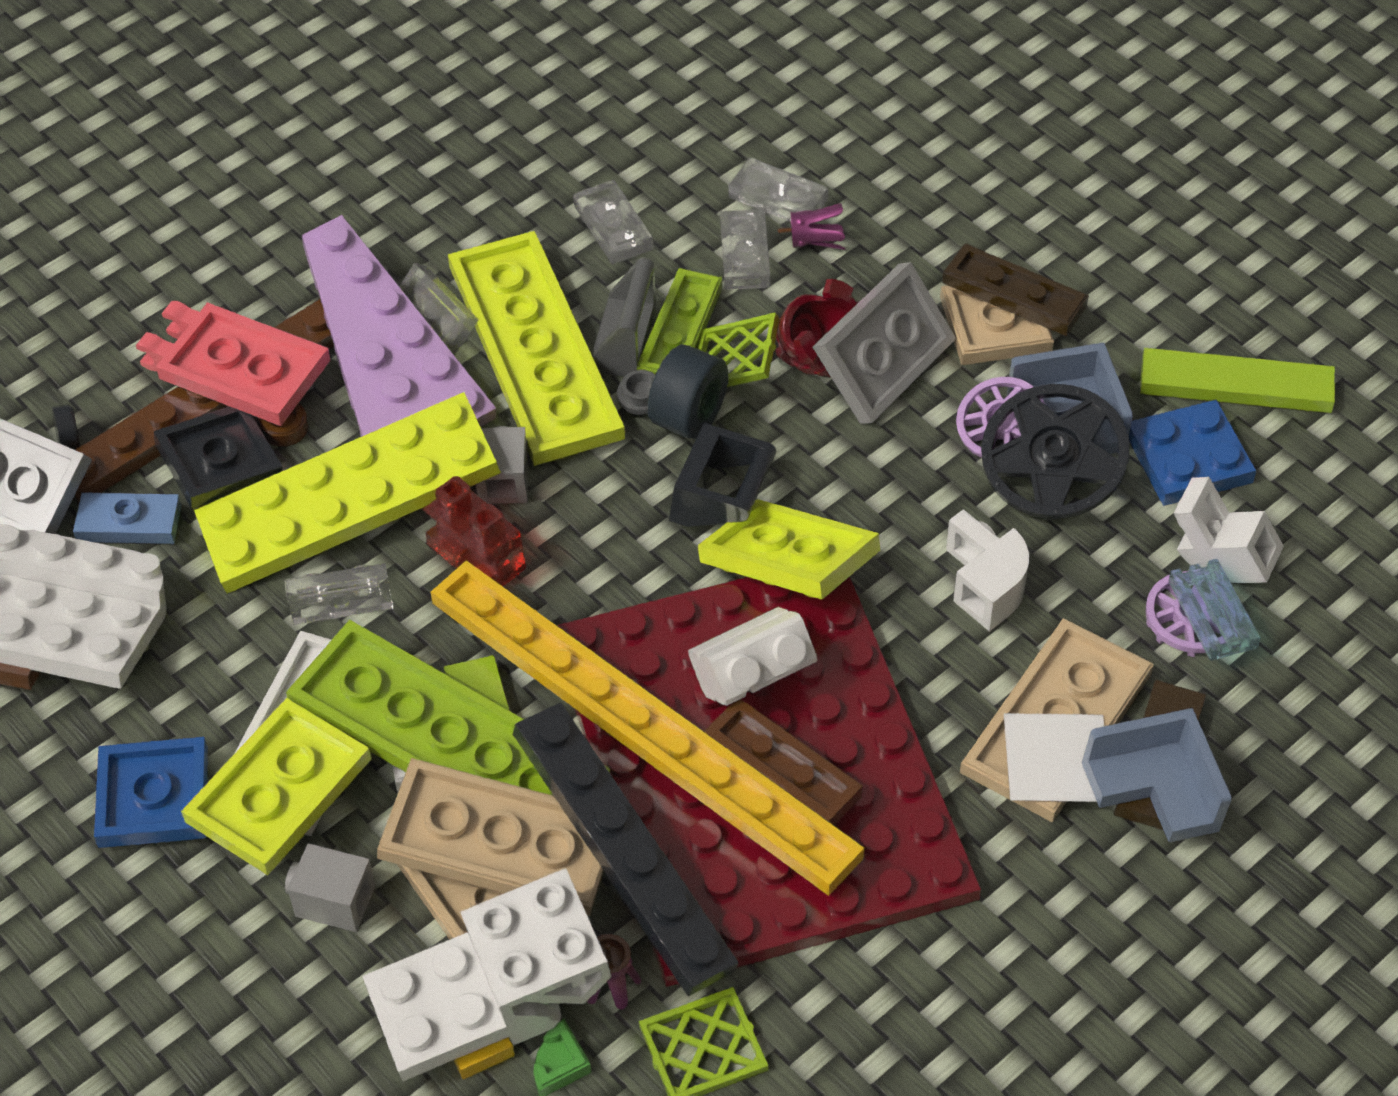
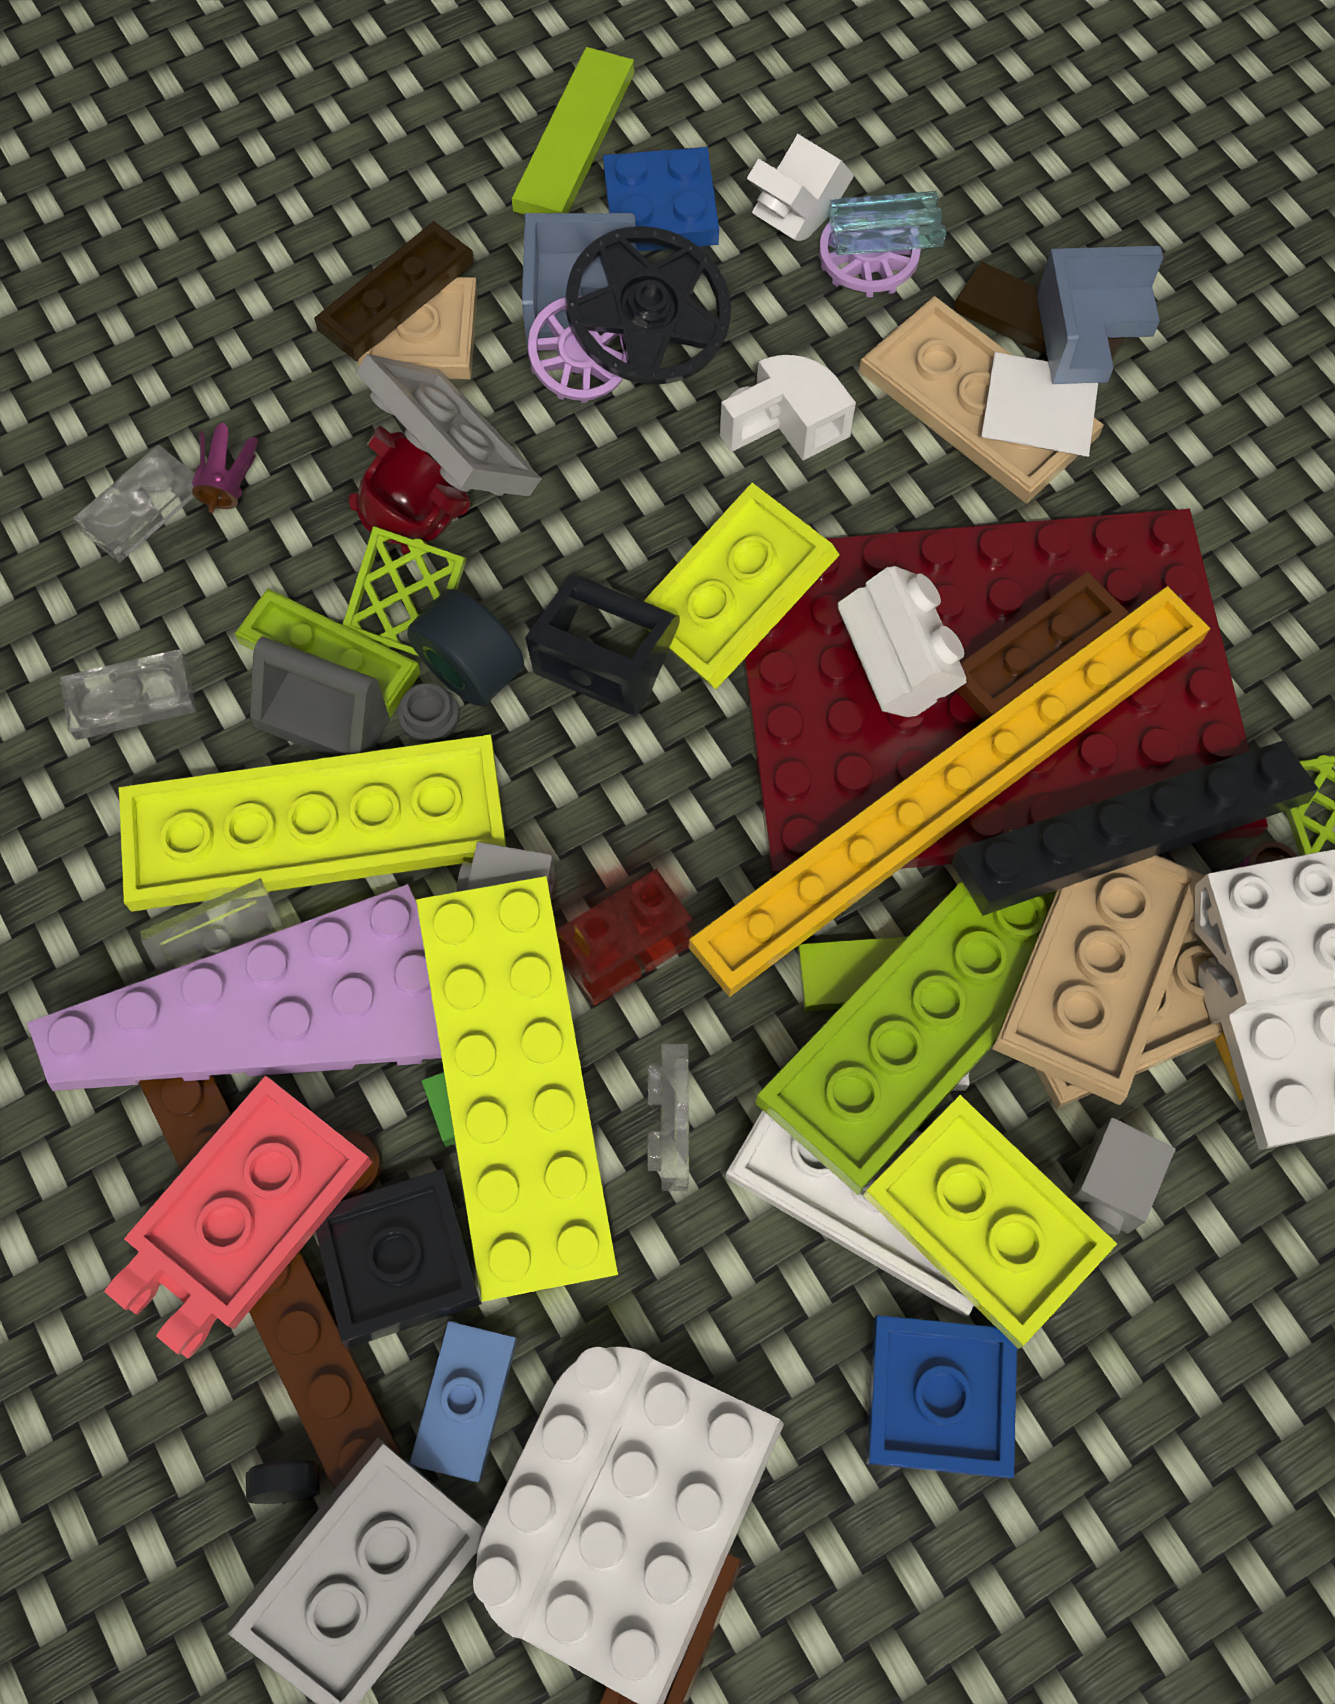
camera: 80 degrees left, 15 degrees up
clear plate [720,209,770,290] -> none

